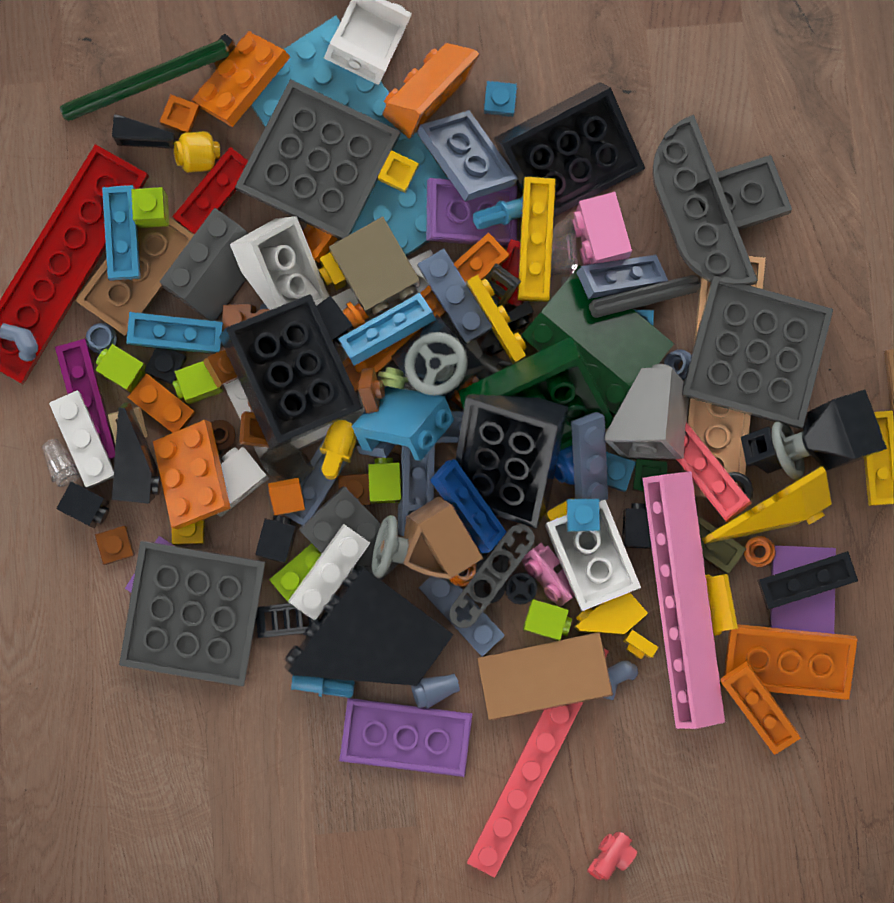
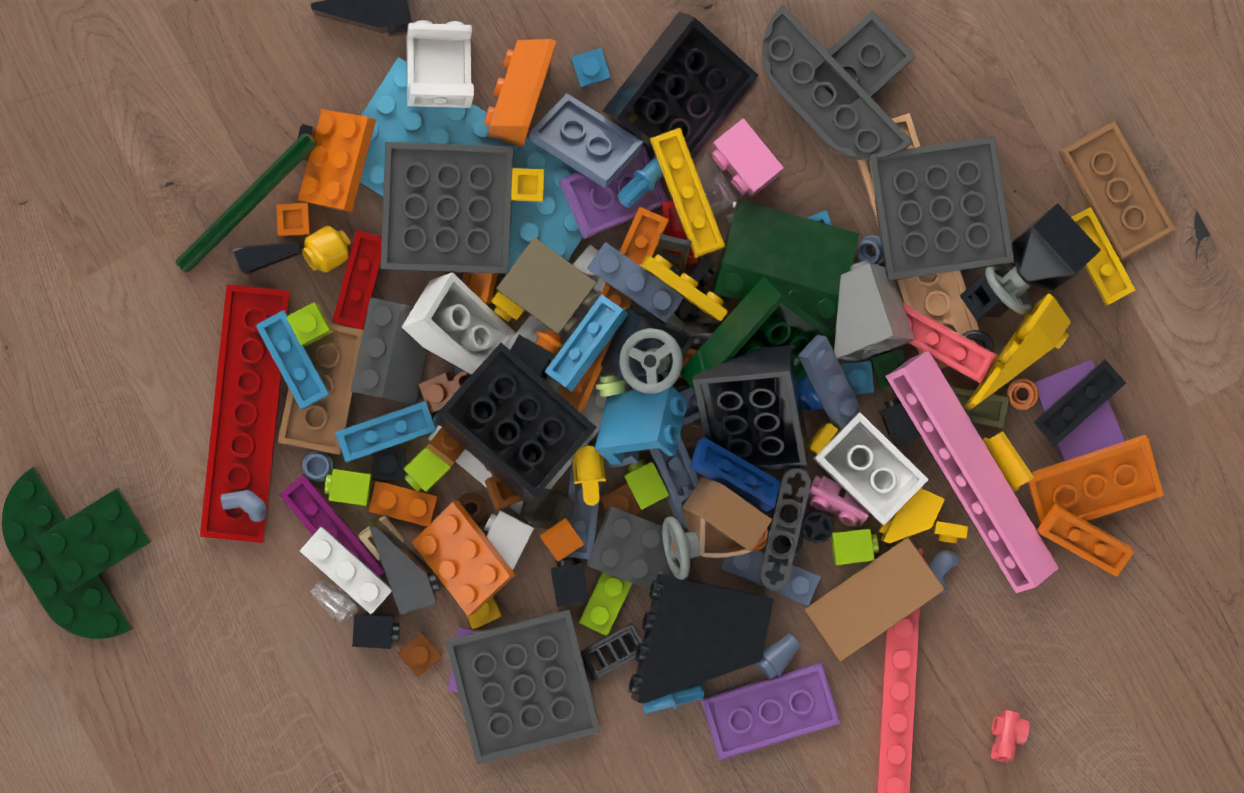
camera: 25 degrees left, 5 degrees up
white plate [289,524,370,620] -> none
dark orange plate [358,368,385,413] -> none
dark azure plate [566,499,600,532] -> none
sand blue plate [576,255,668,299] -> none
dark grey axle [589,275,701,318] -> none

